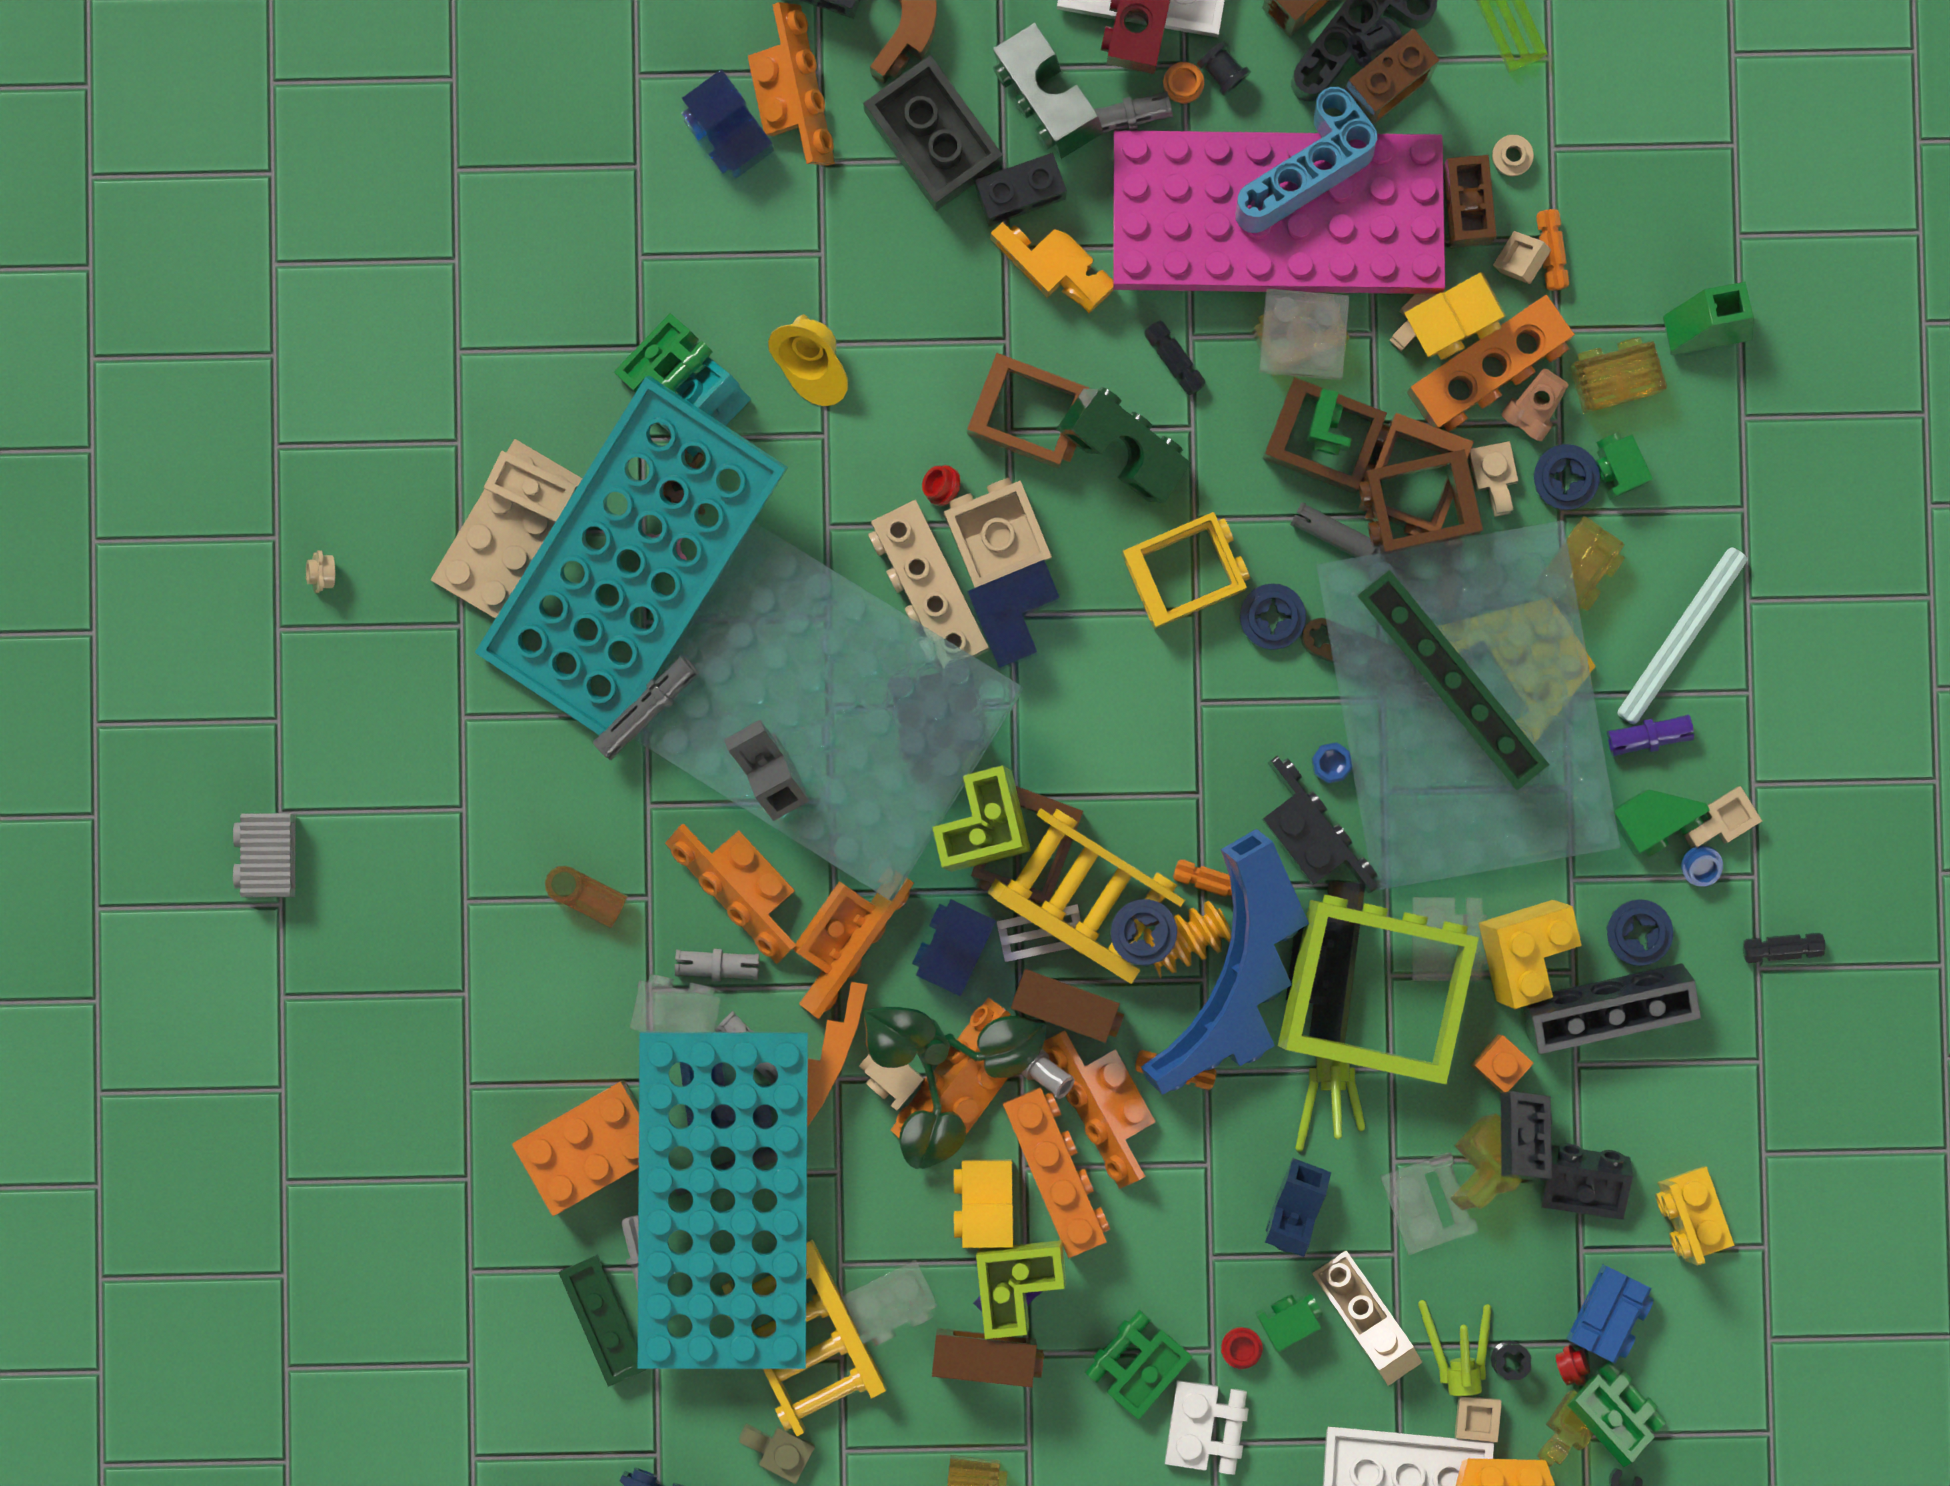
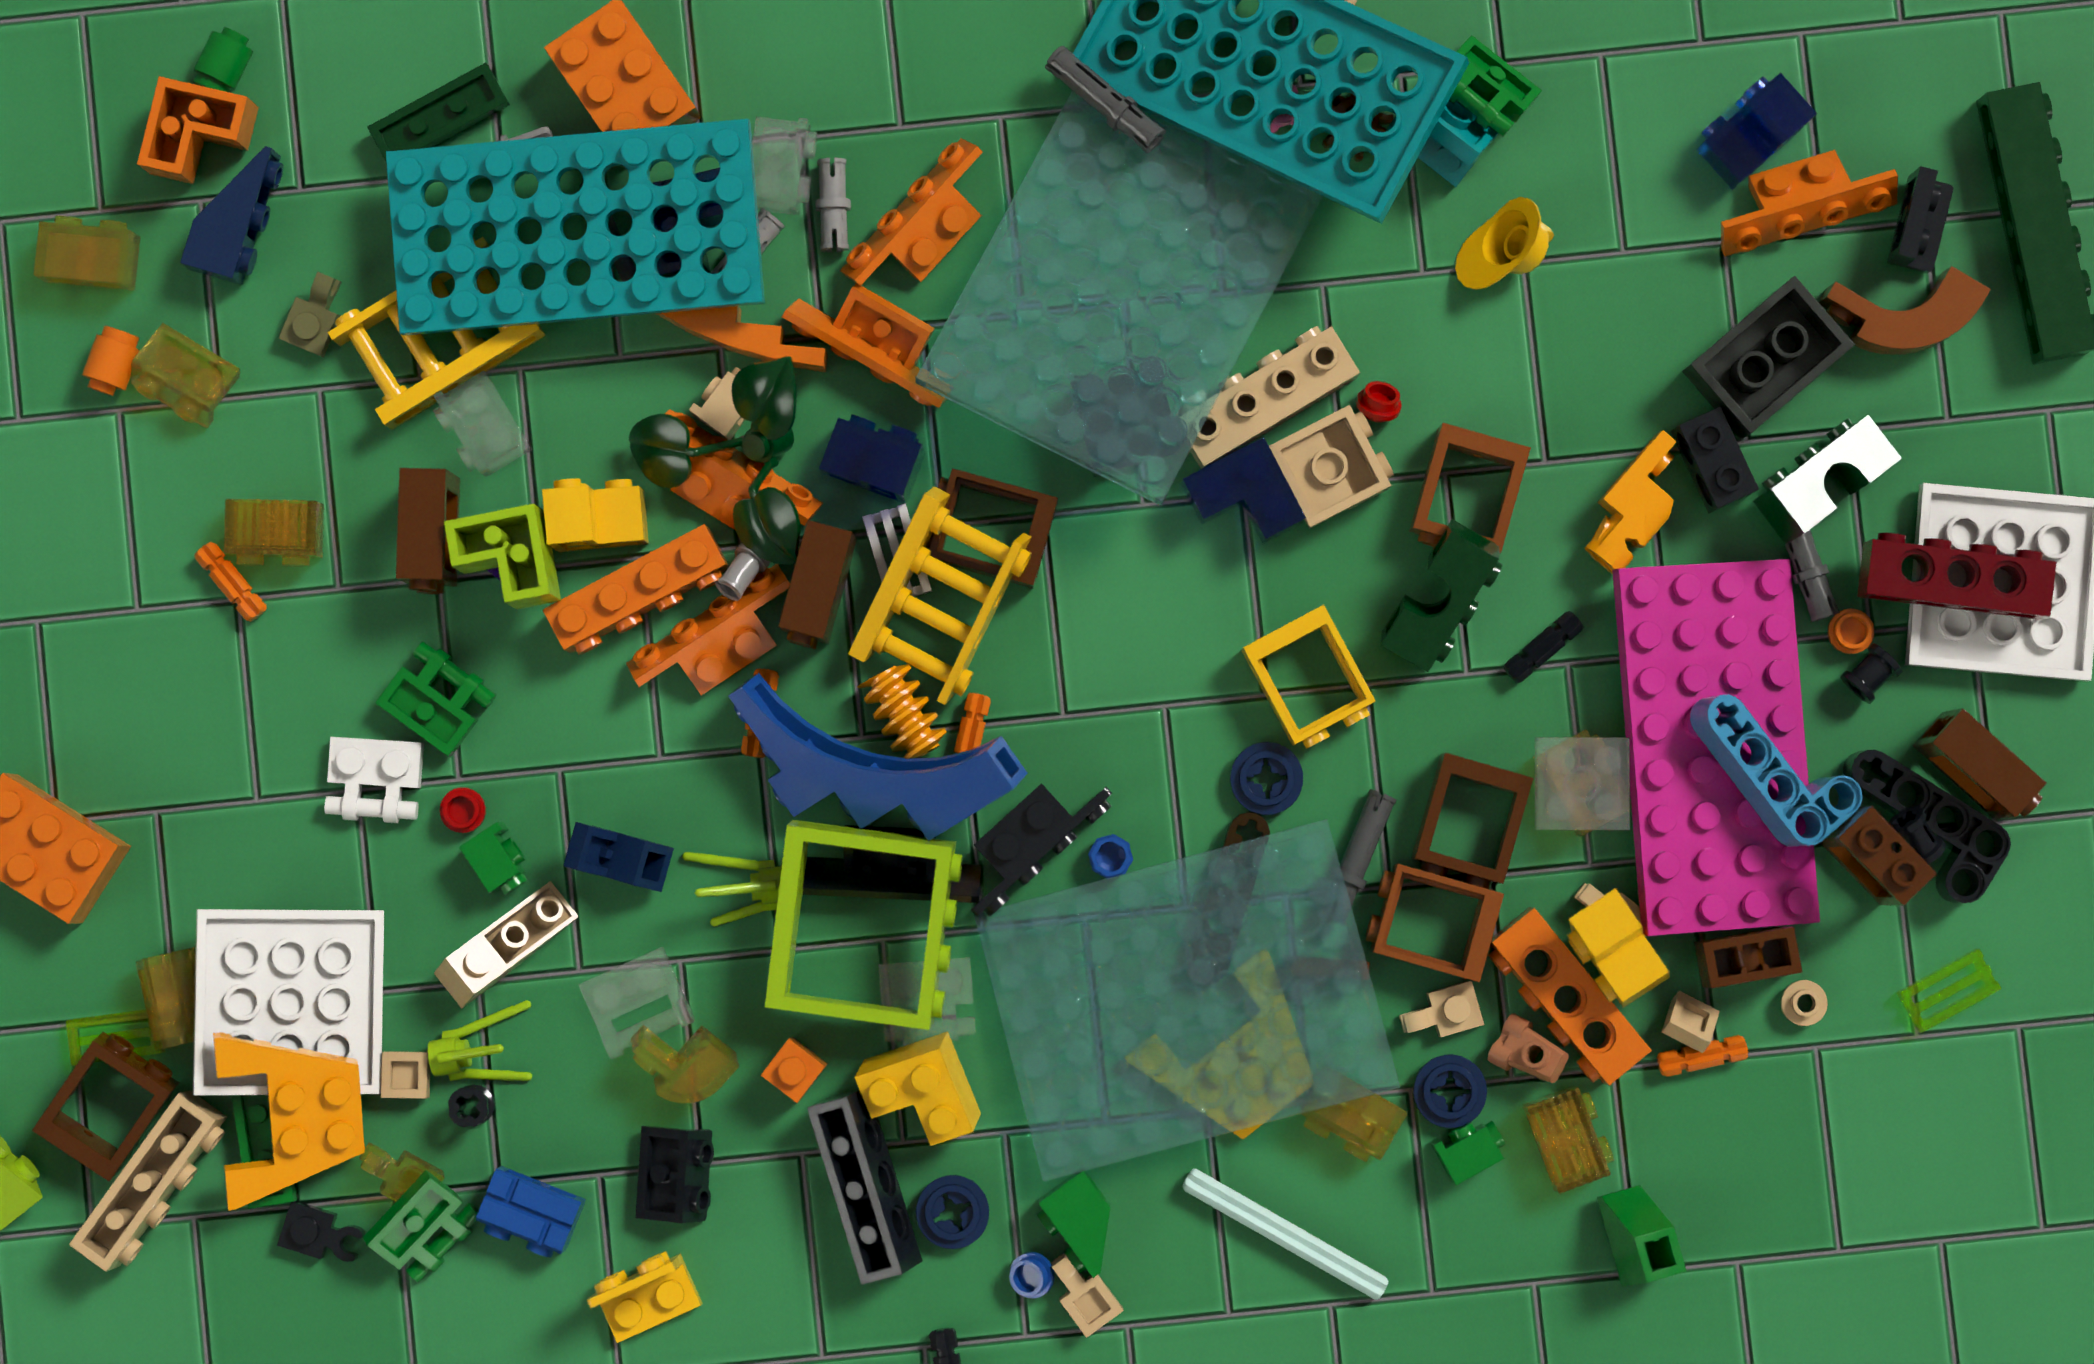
camera: 90 degrees right, 0 degrees up
clear orange piece [545,865,628,929] -> none
dark grey brick [724,720,809,821] -> none
lime brick [932,765,1031,872] -> none
dark blue gear [1111,899,1178,967] -> none
green bracket [1307,388,1352,455] -> none
dark green brick [1356,569,1550,791] -> none
reddish brown window [1359,449,1483,556] -> none
black bracket [1501,1091,1553,1184] -> none
red plate [1555,1345,1590,1386] -> none
dark purple pin [1607,714,1694,757] -> none

